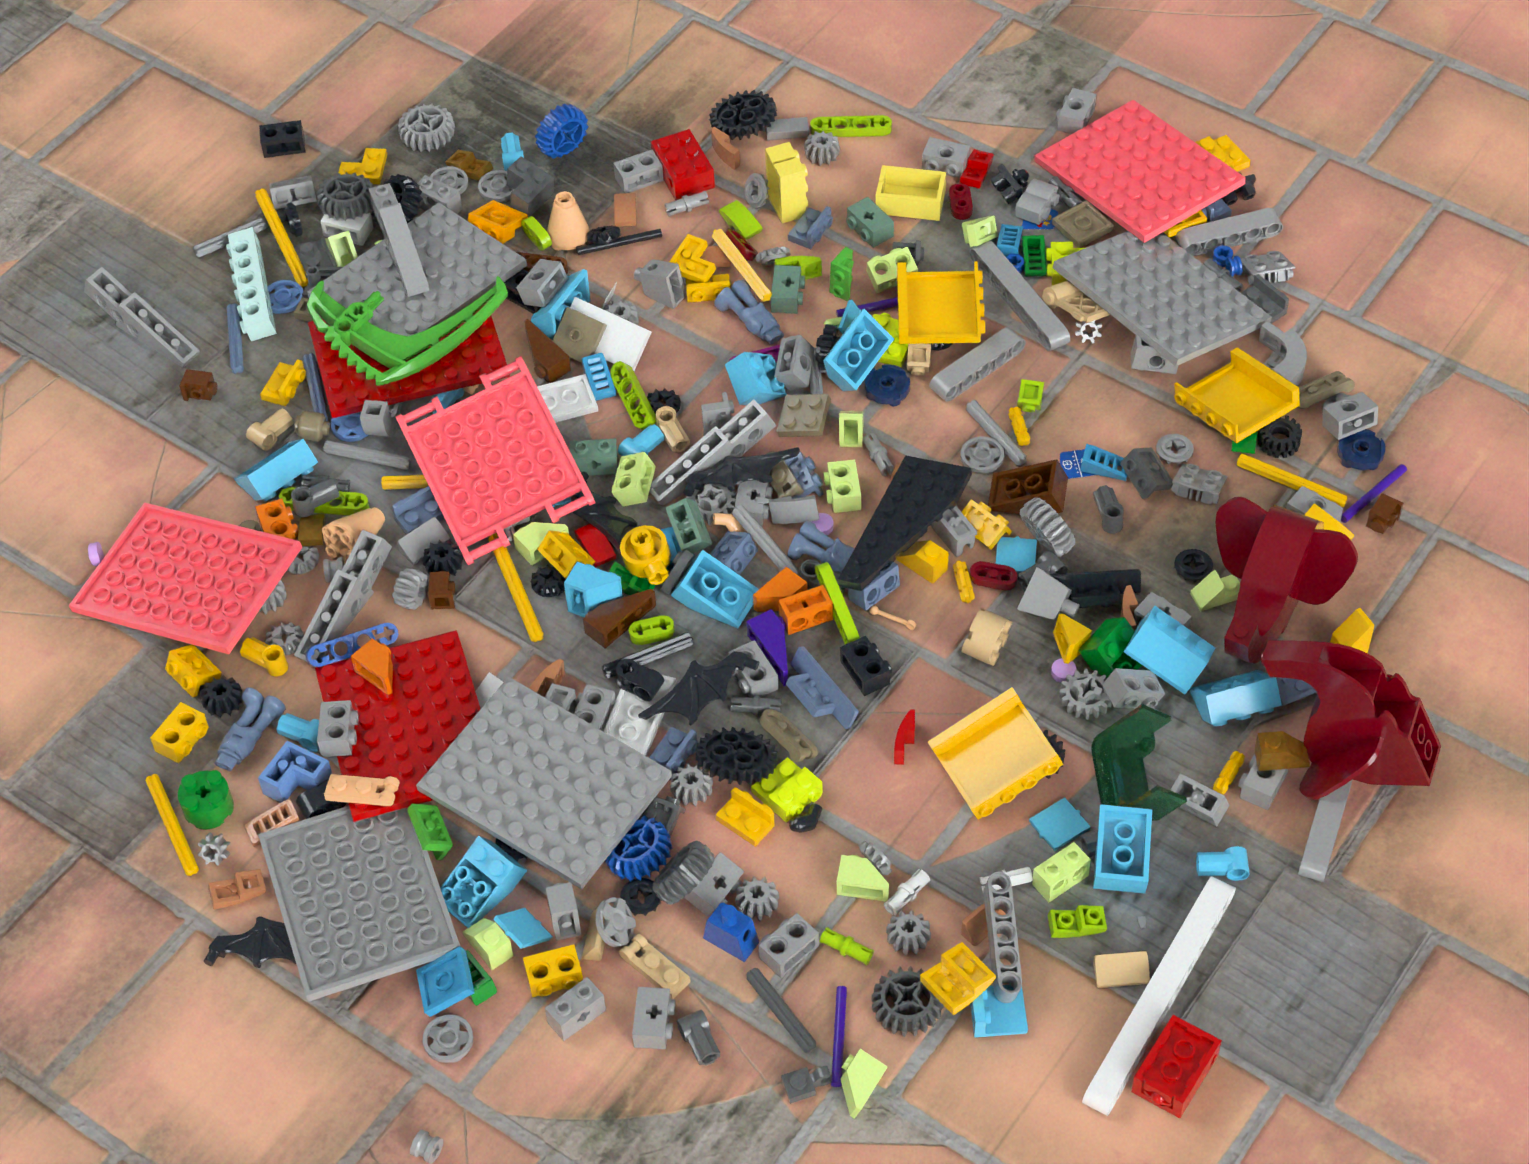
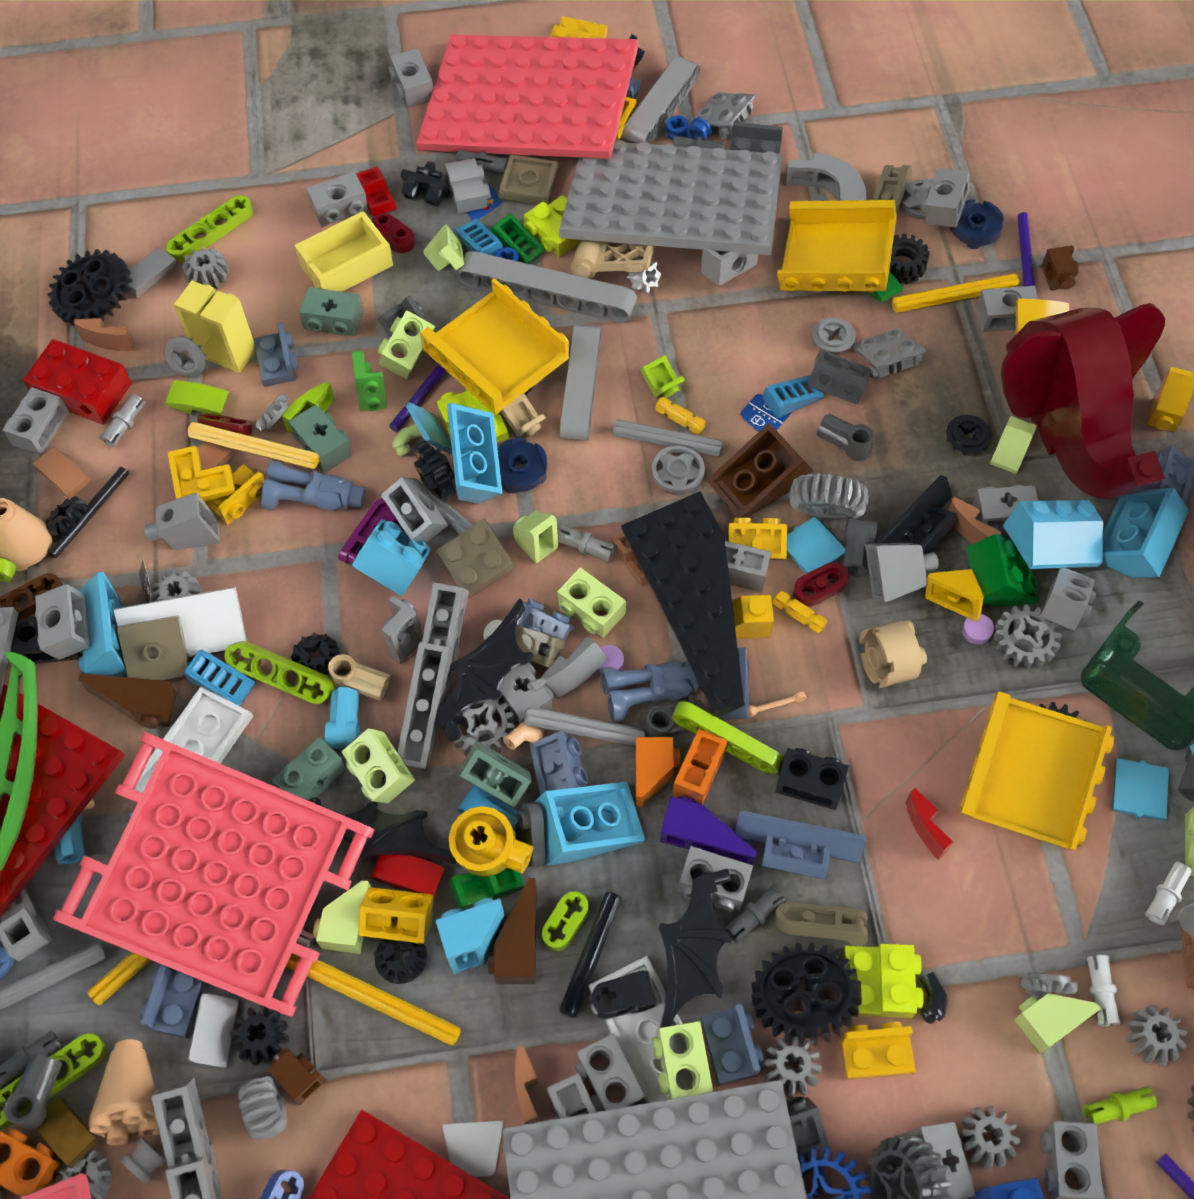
camera: 45 degrees left, 10 degrees up
none -> yellowish green brick [652,1021,713,1100]

